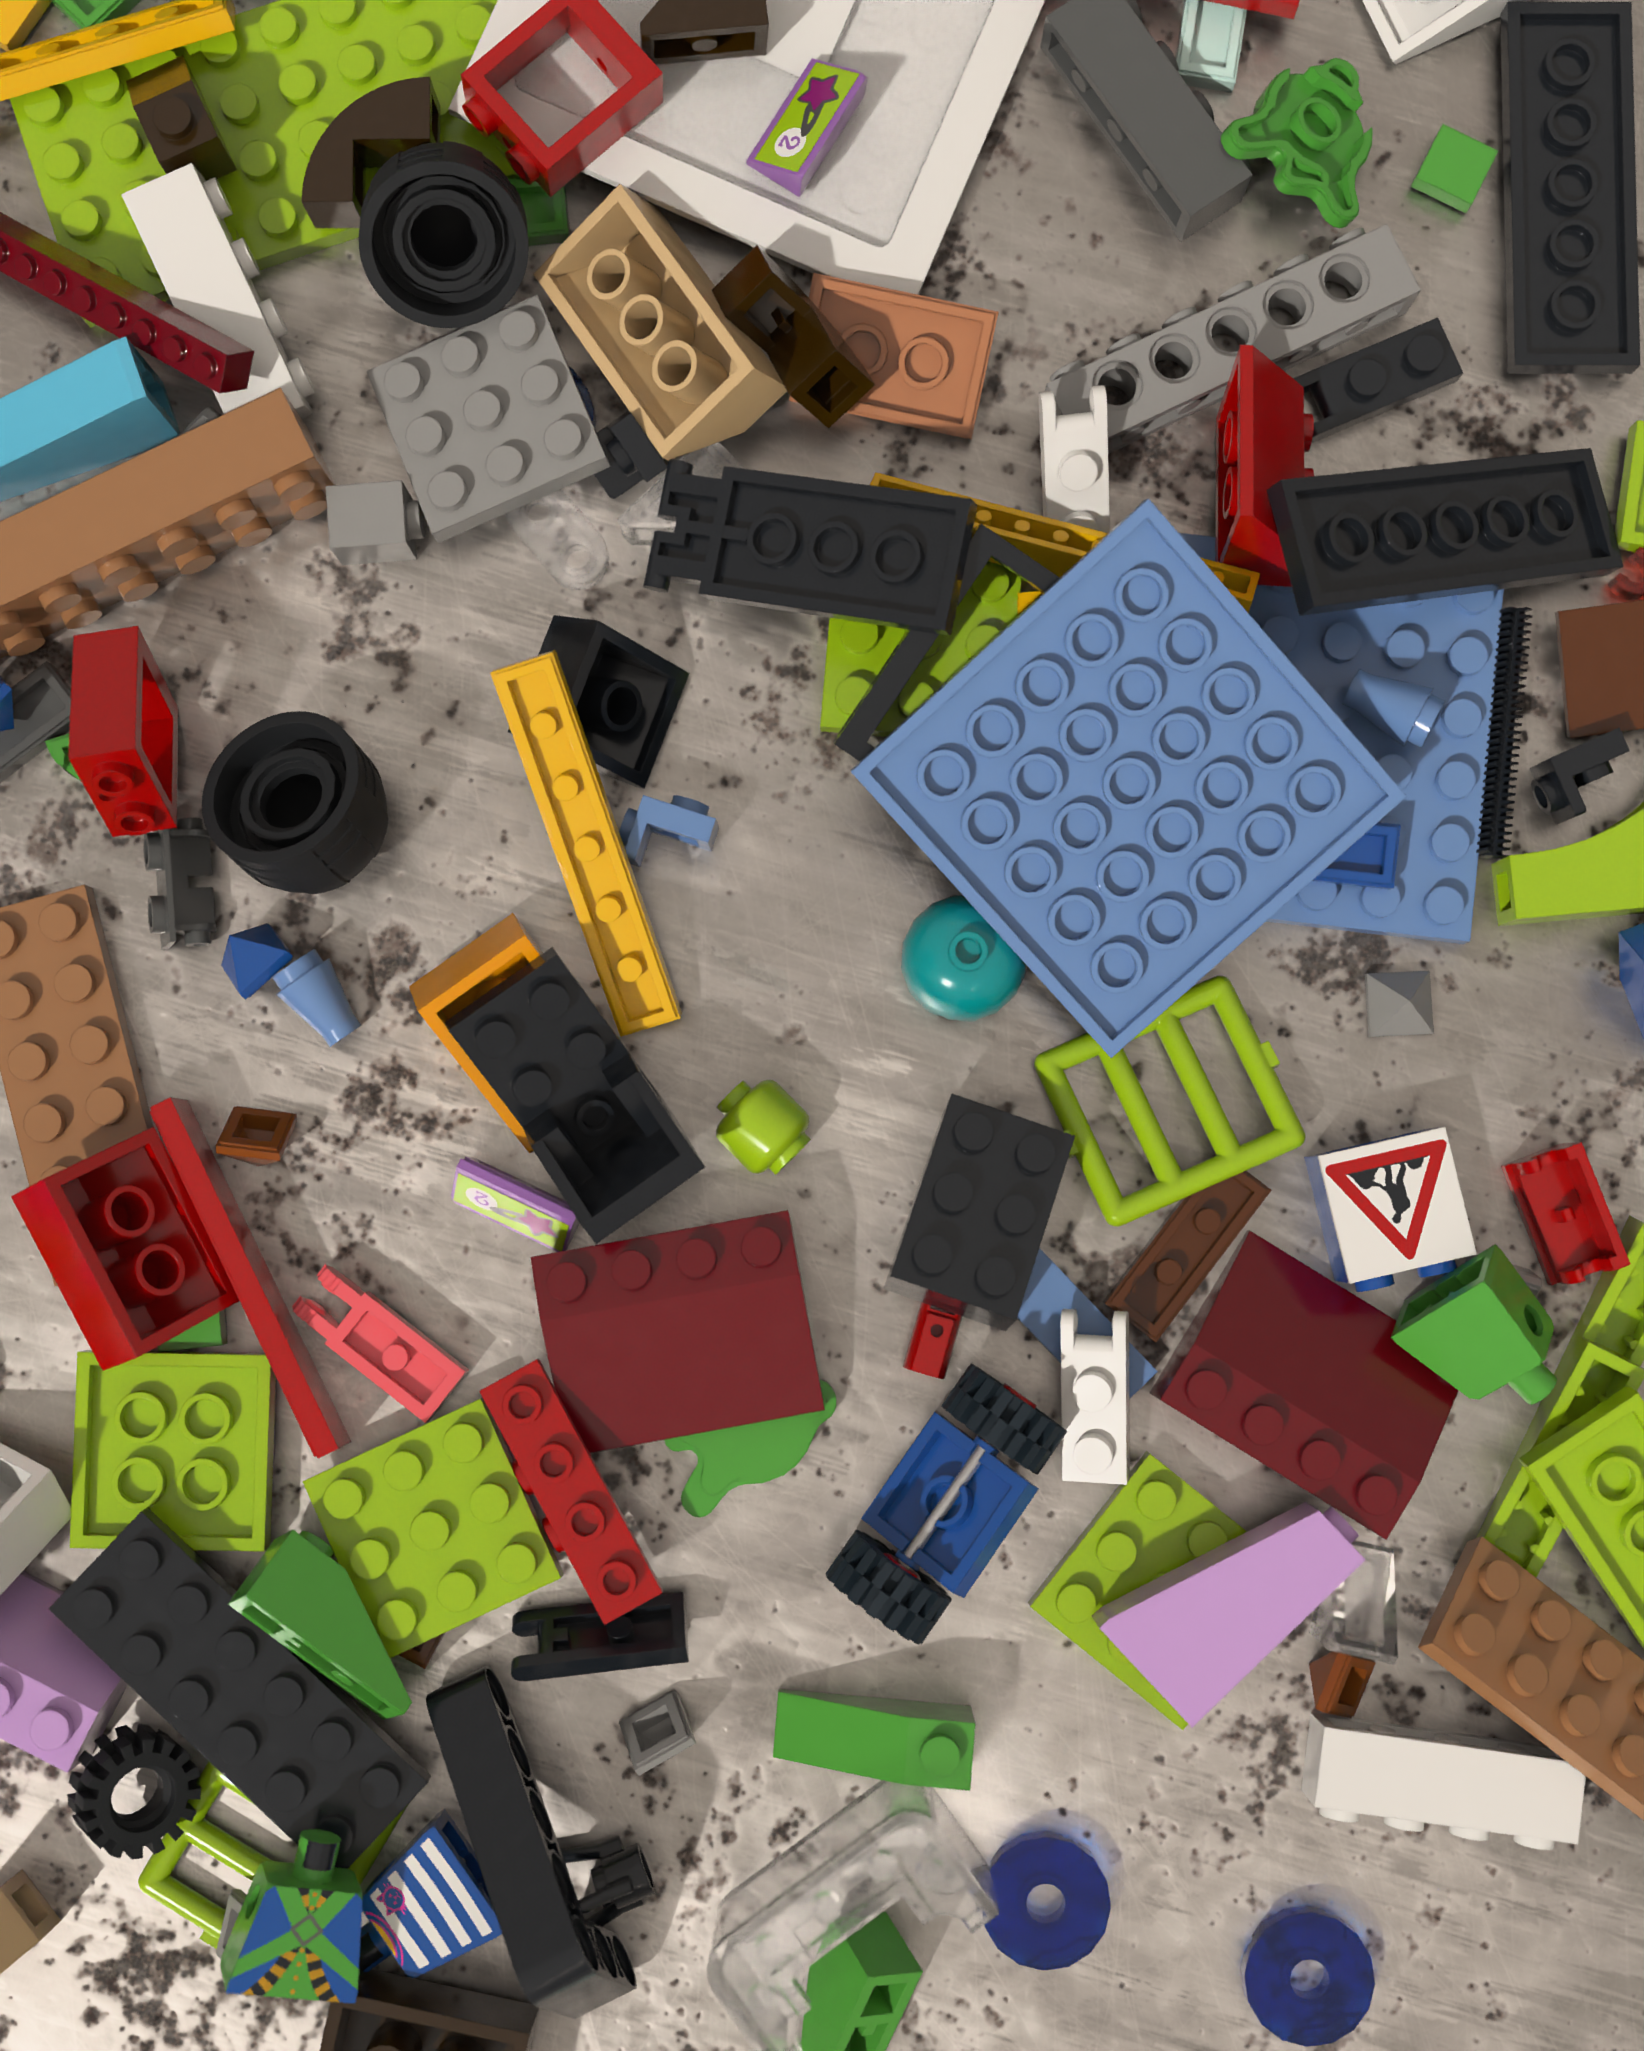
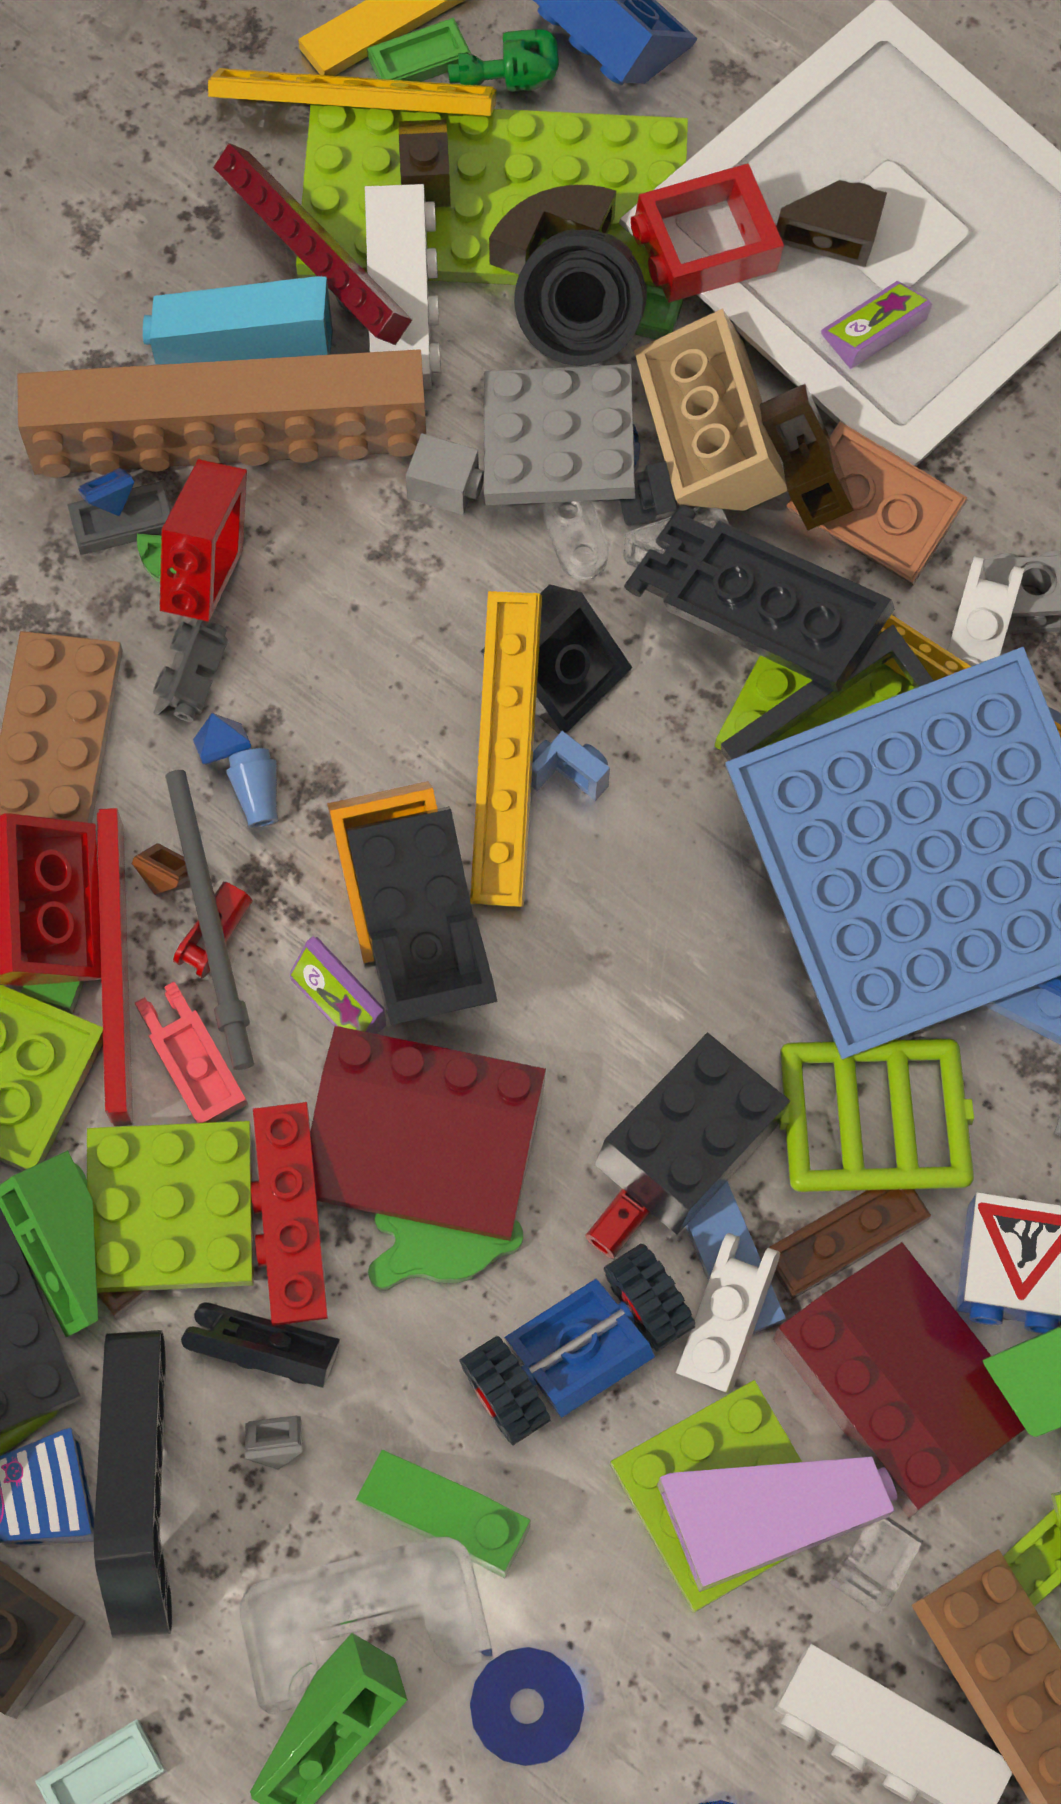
camera: 20 degrees right, 15 degrees down
black piece [202,711,388,894] -> none
black plant [560,1836,656,1927] -> none
lime head [716,1080,811,1175] -> none
teal cylinder [901,895,1027,1022] -> none
dark orange slope [1309,1647,1376,1718] -> none
none -> dark grey bar [165,770,254,1070]
none -> red bar [173,882,253,978]

